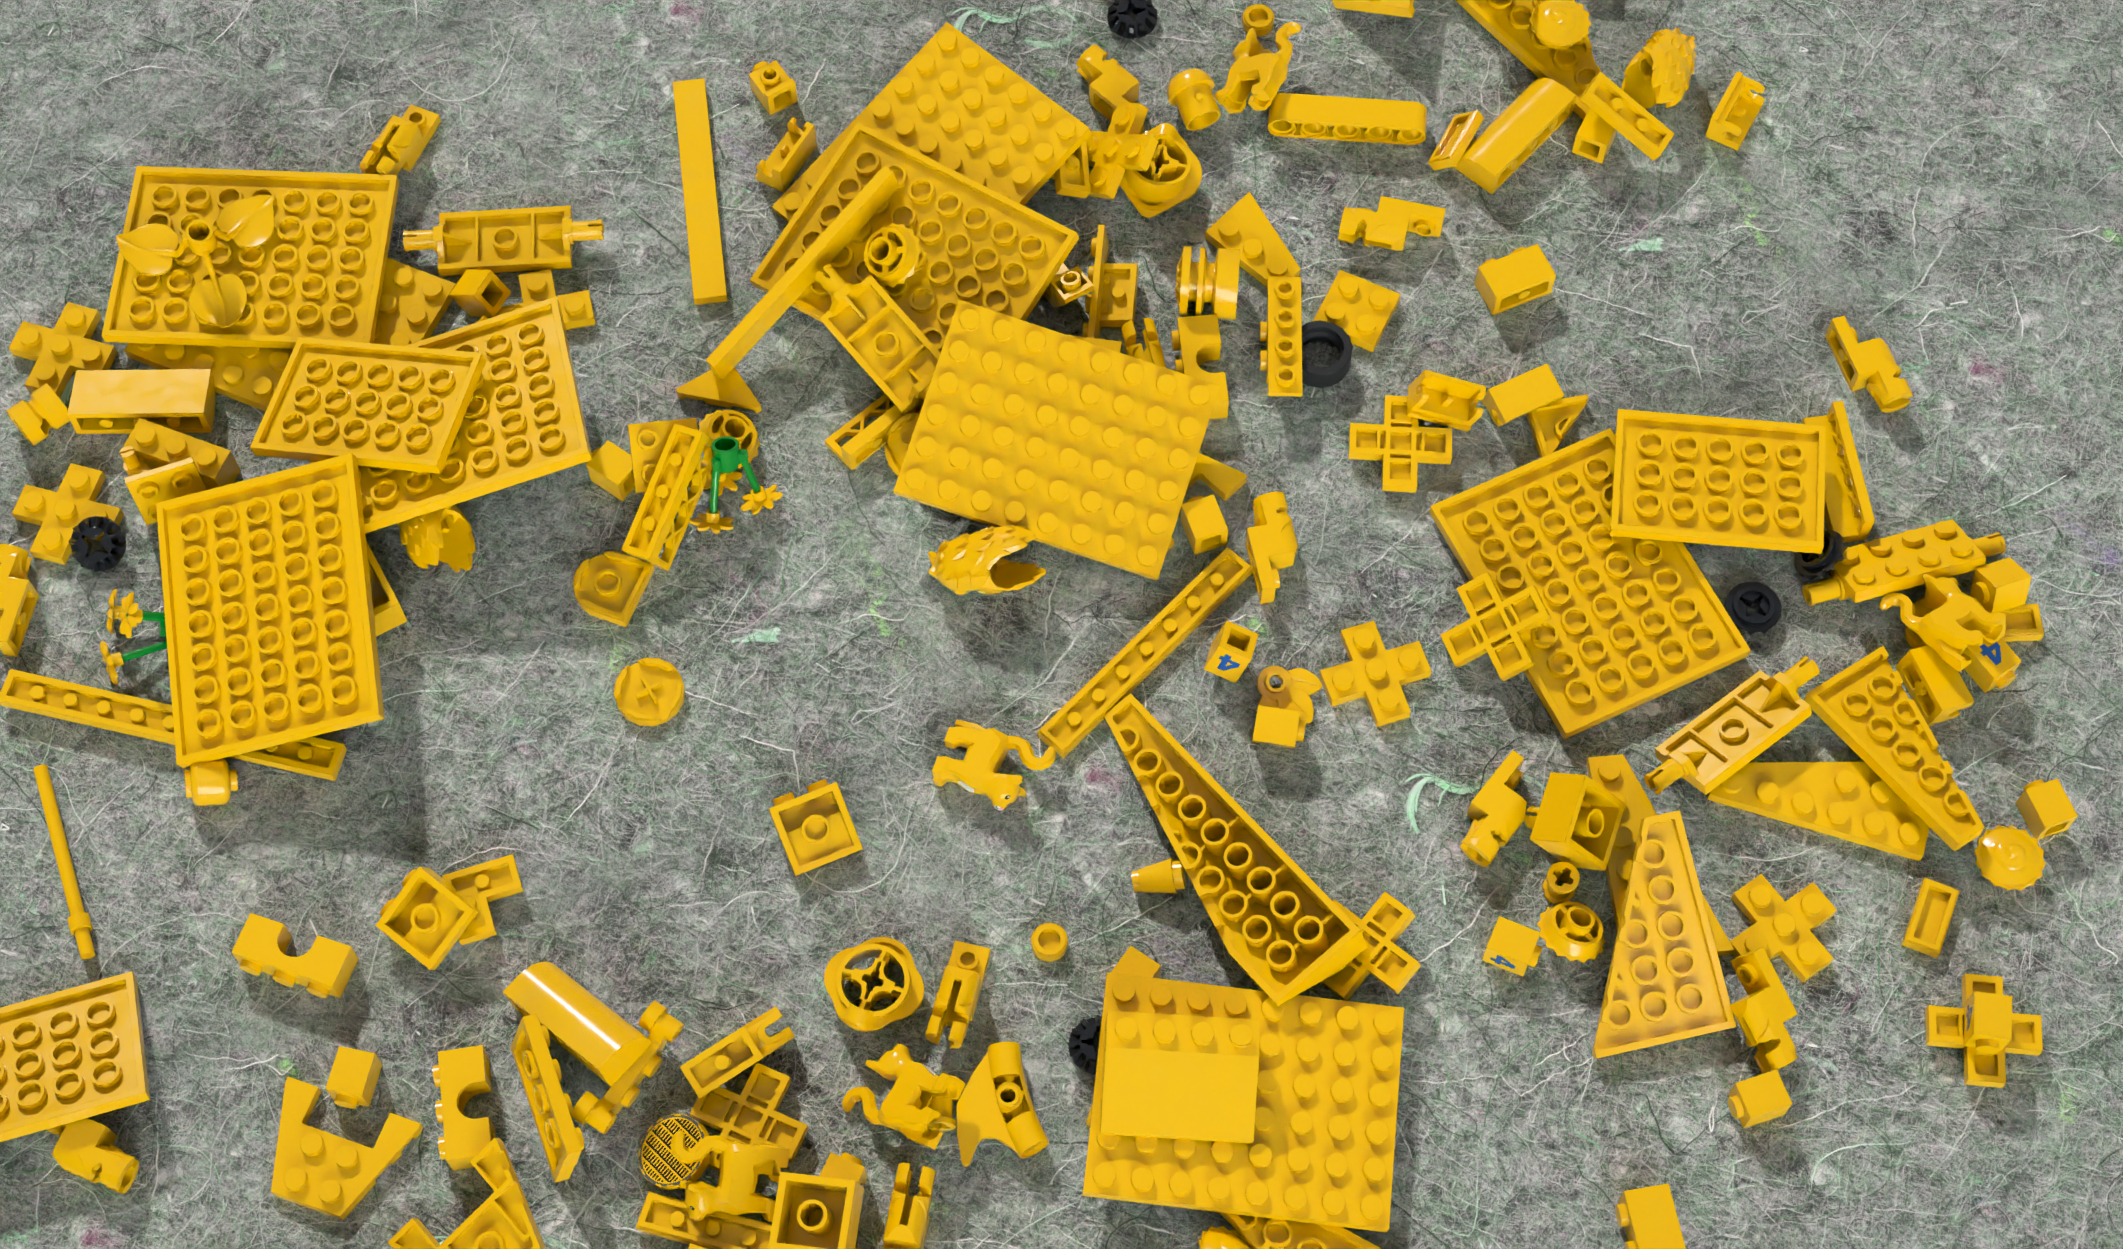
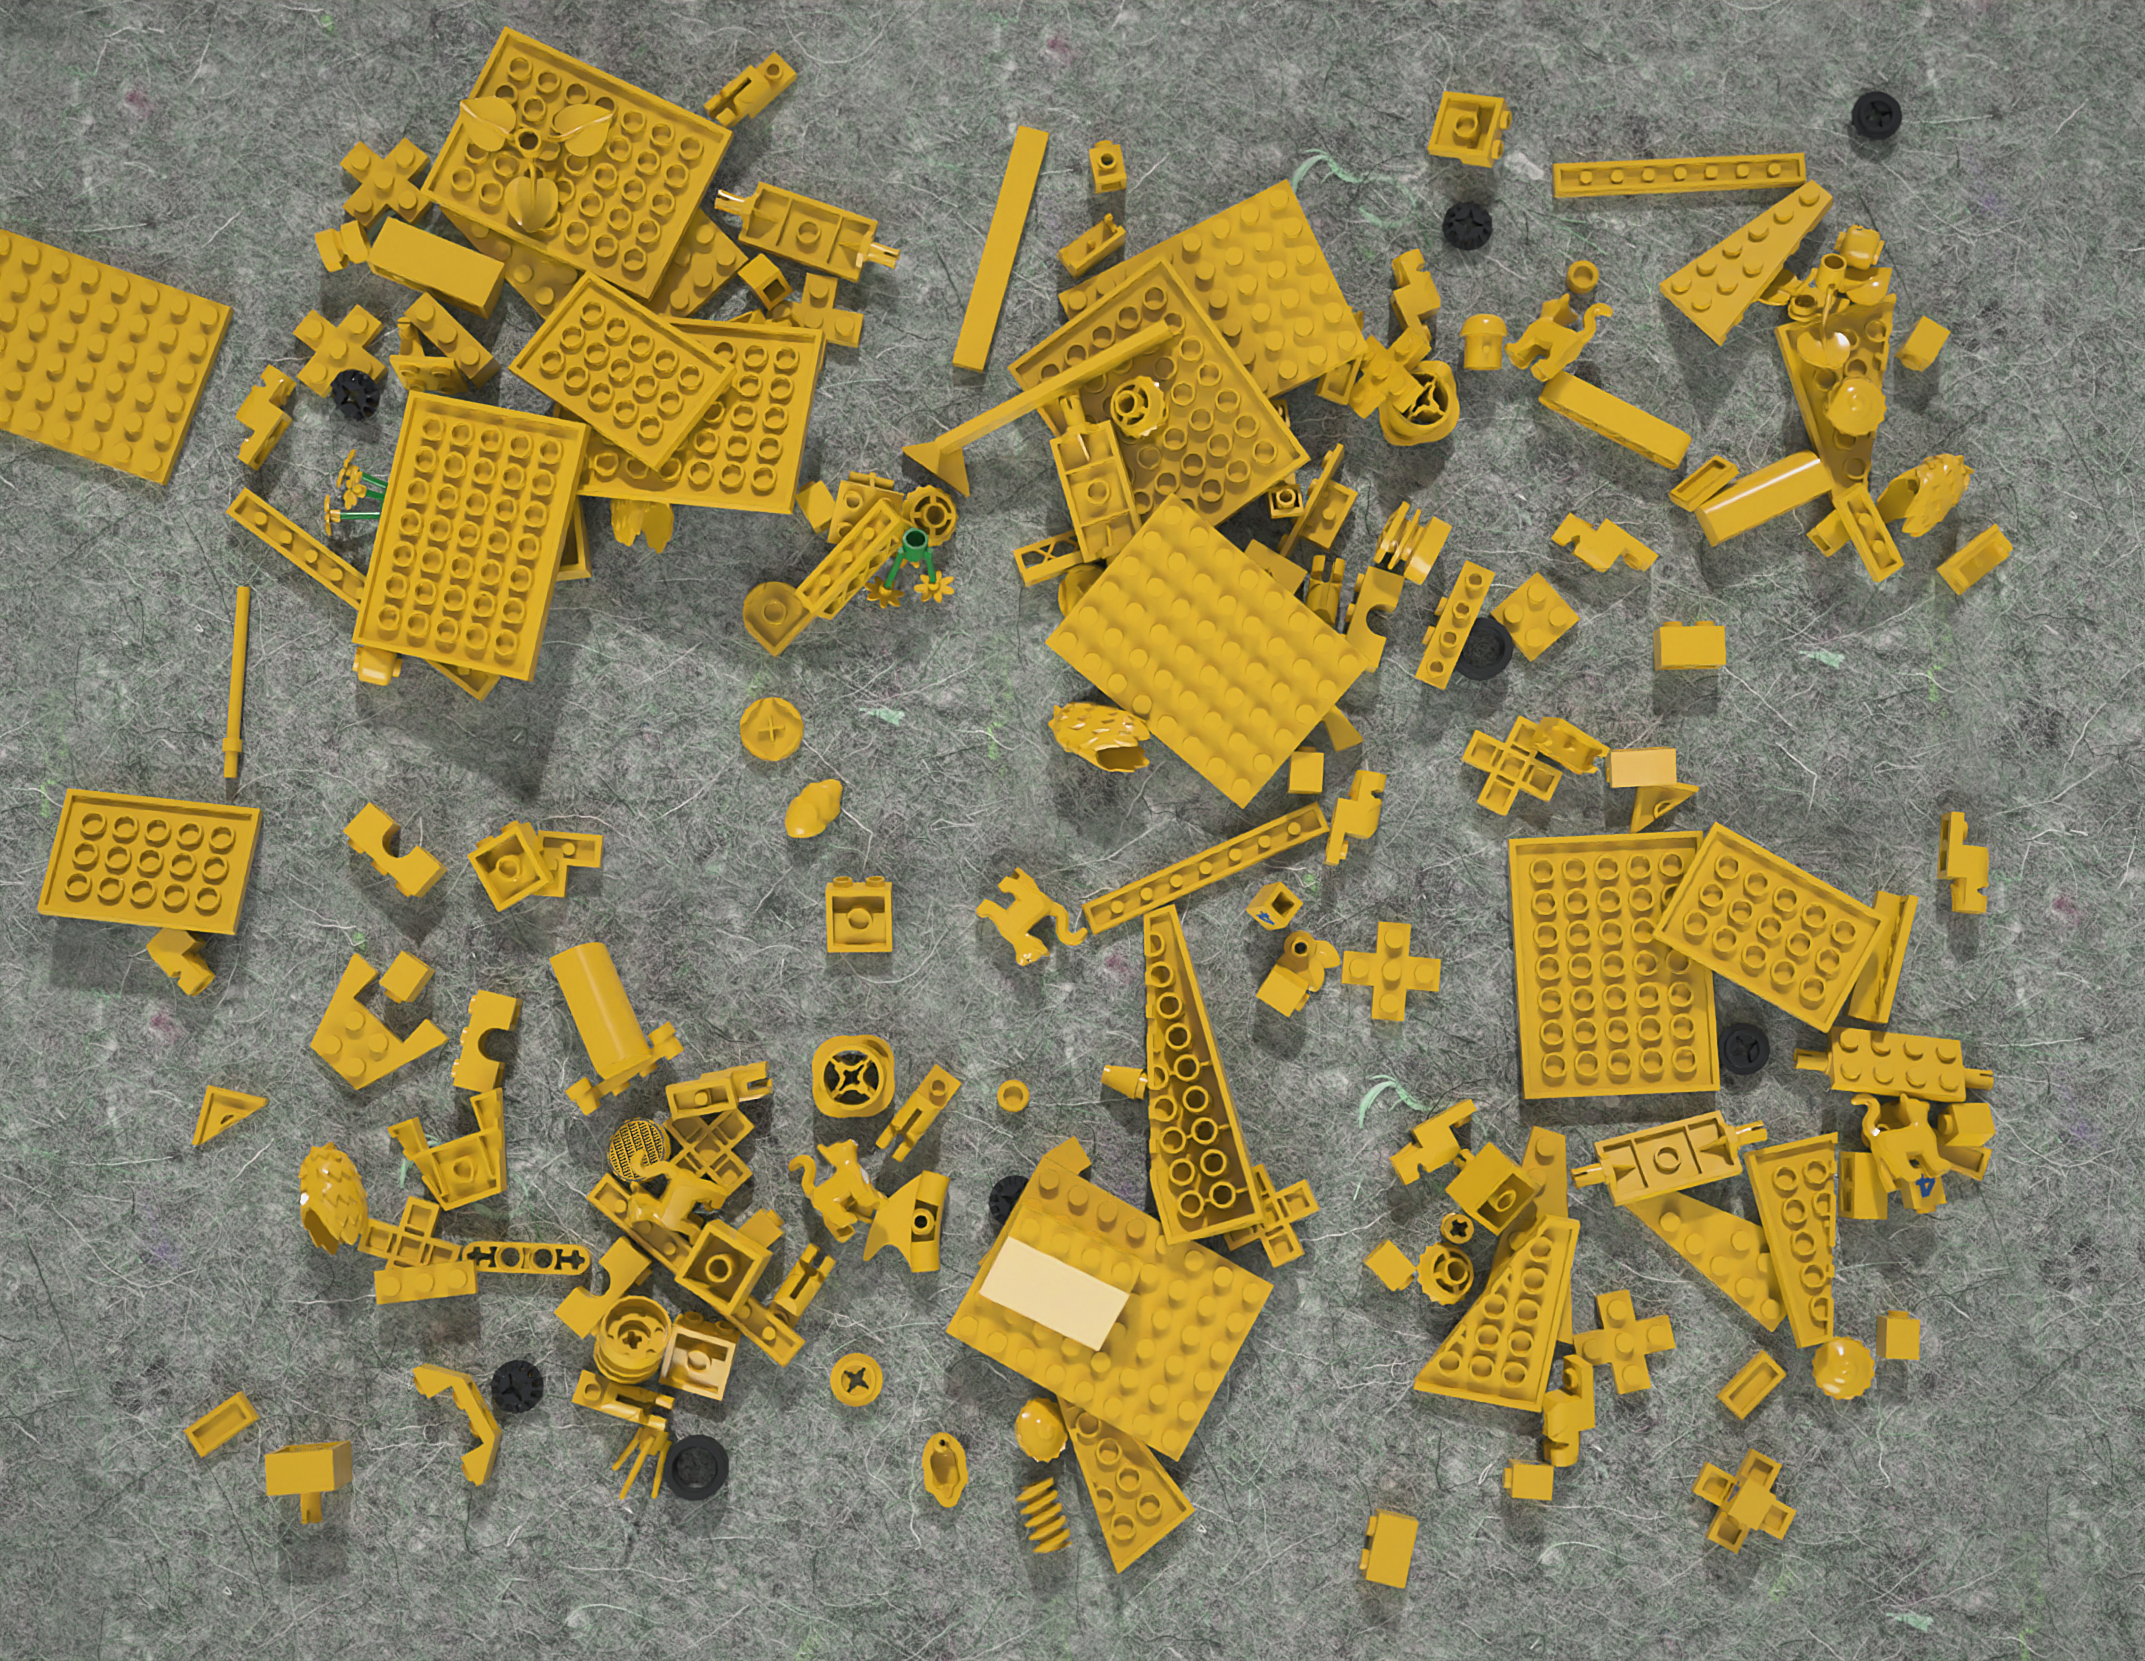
camera: 20 degrees right, 20 degrees up
yellow plate [510,1013,584,1183] -> none
yellow wing [1205,192,1301,288] -> none
yellow plate [1440,572,1551,681] -> none
black gear [1794,530,1847,580] -> none
none -> yellow arm [784,779,843,838]

